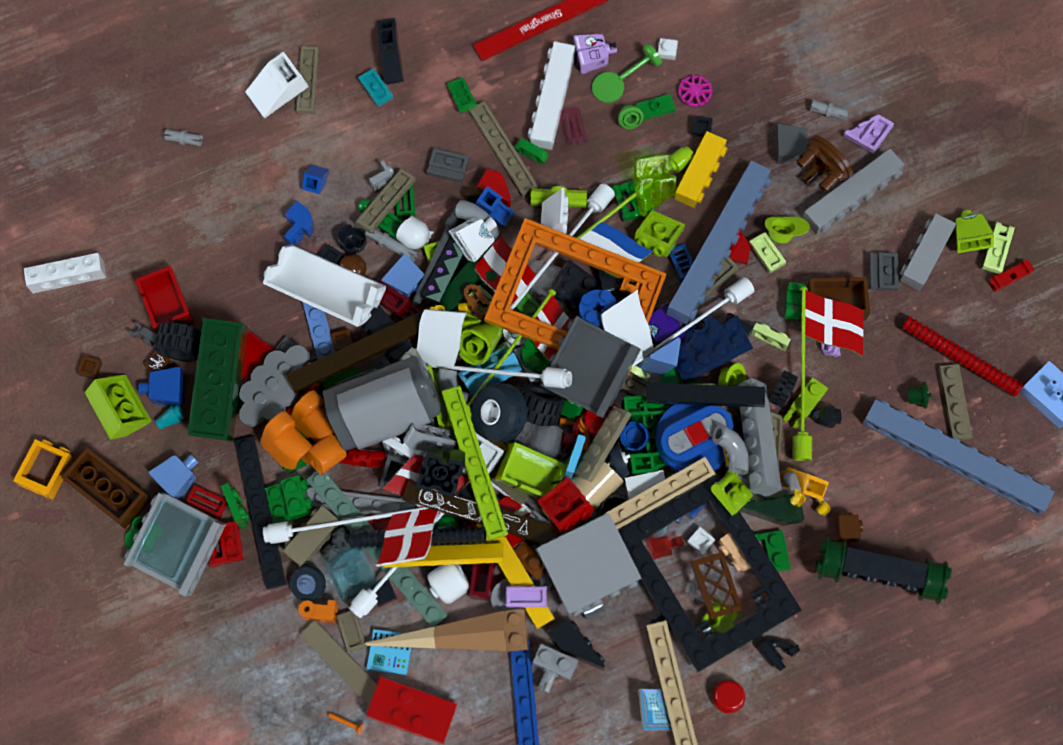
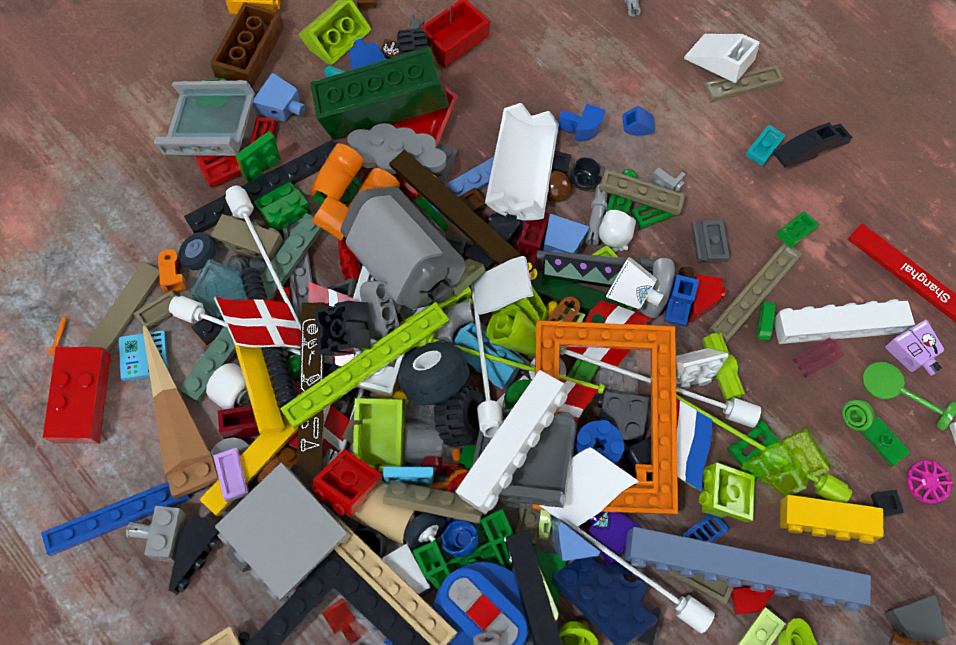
camera: 65 degrees right, 5 degrees down
none -> white brick [456,370,568,515]

